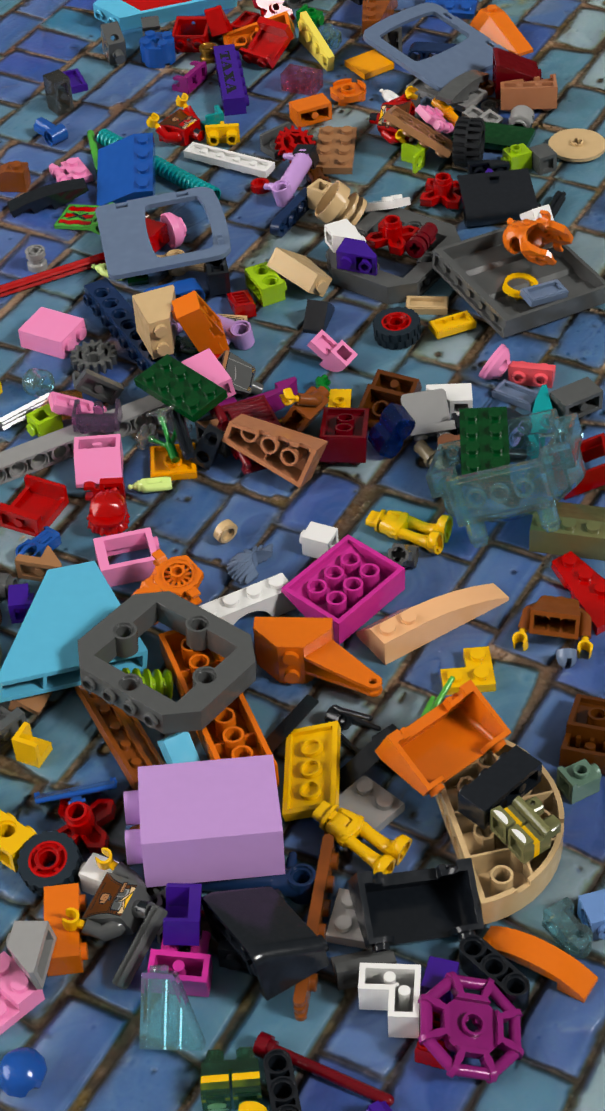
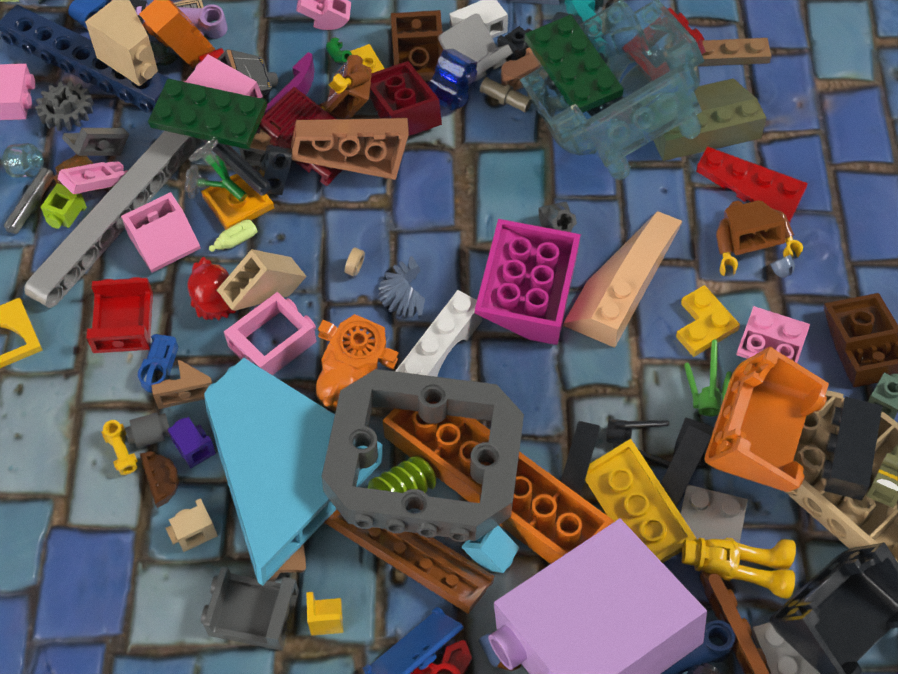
camera: 30 degrees left, 15 degrees up
clear purple window [71,399,123,434] -> none
red plate [83,477,126,501] -> none
orange slope [253,617,383,697] -> none
white brick [299,521,339,559] -> none
yellow piece [365,509,453,555] -> none
none -> tan slope [217,249,307,311]
none -> bright pink slope [736,306,810,363]

